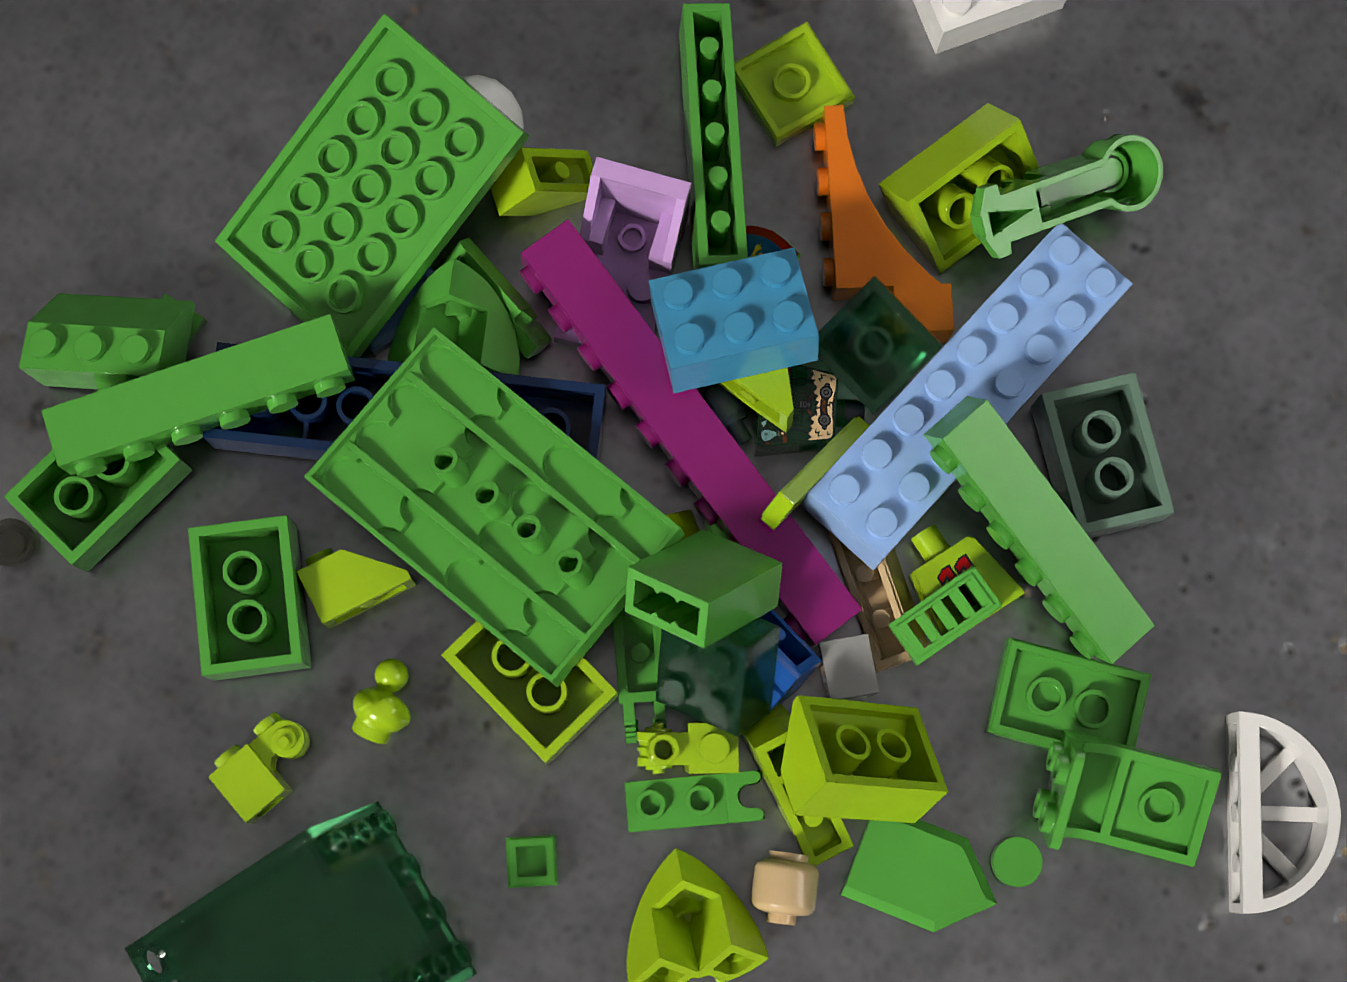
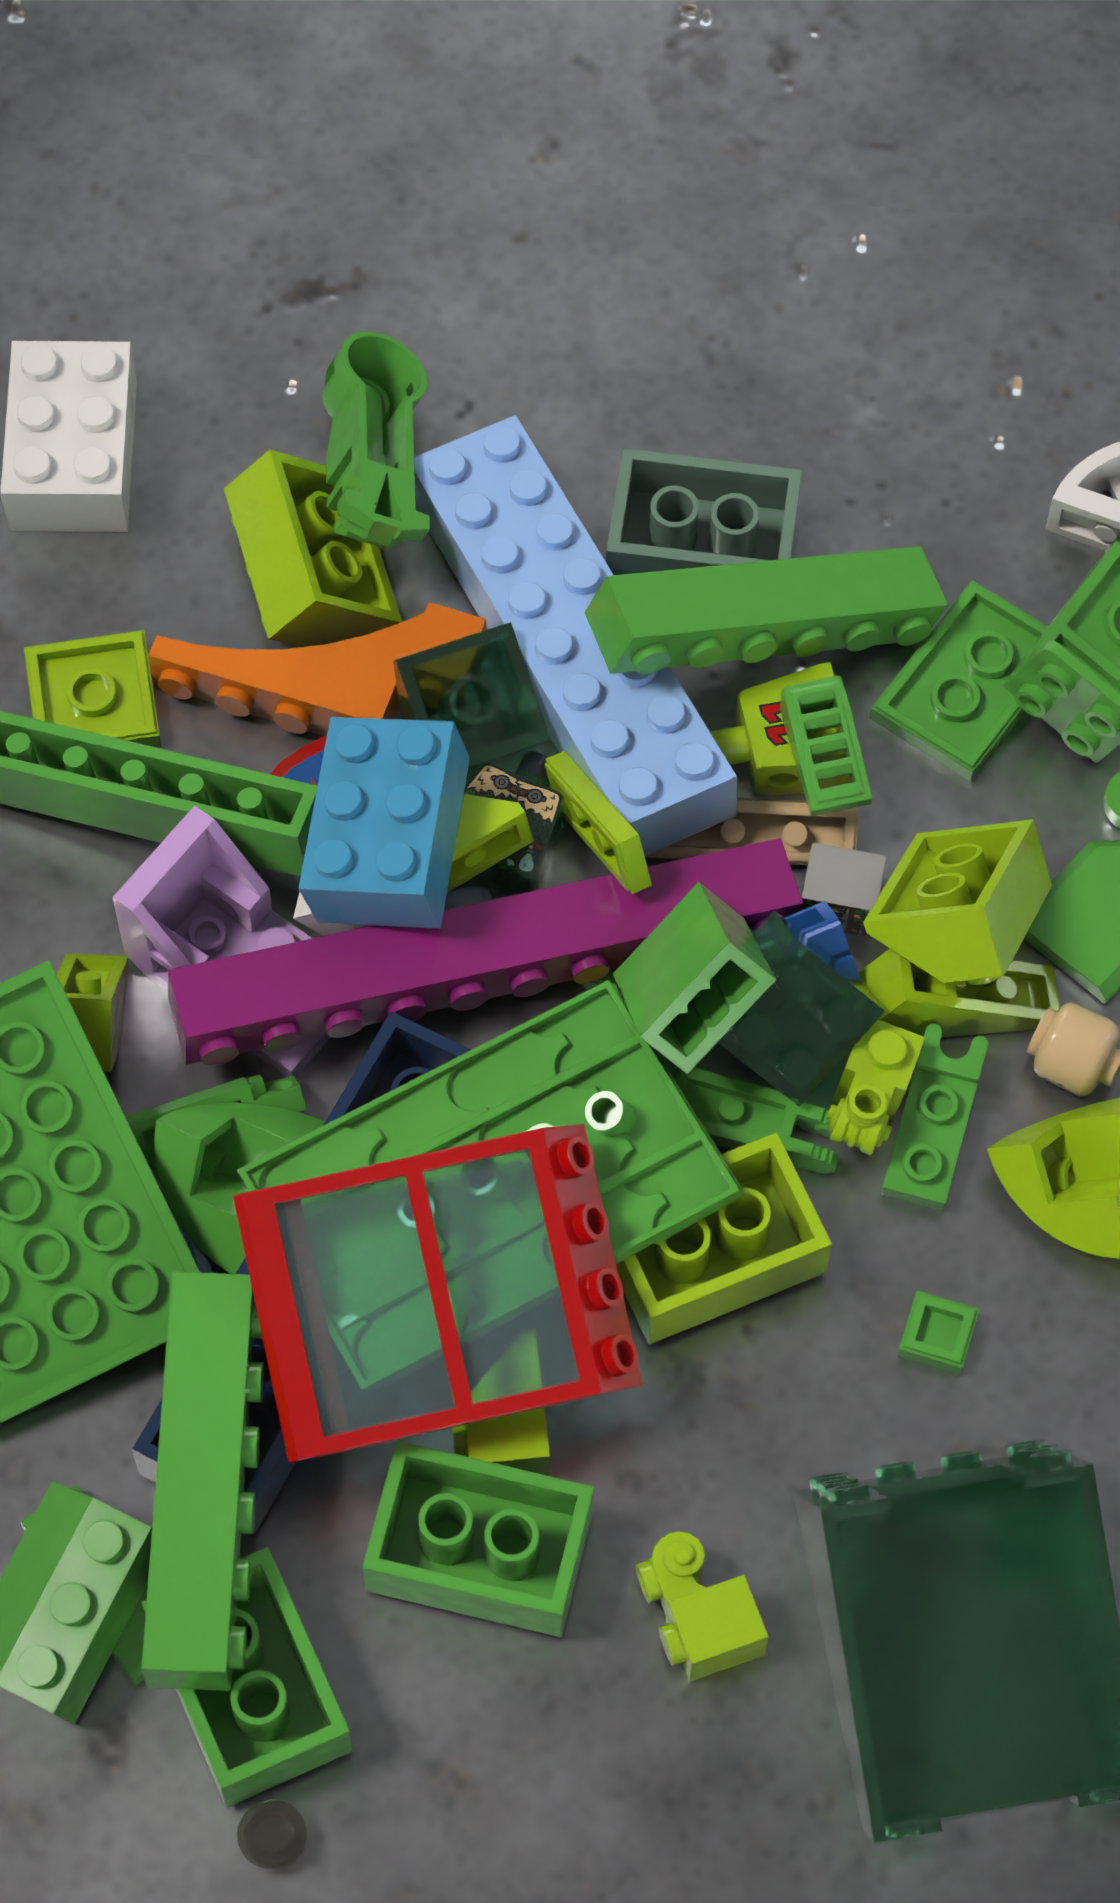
camera: 65 degrees left, 15 degrees down
lime animal [351,658,411,744] -> none
none -> window [233,1124,643,1462]

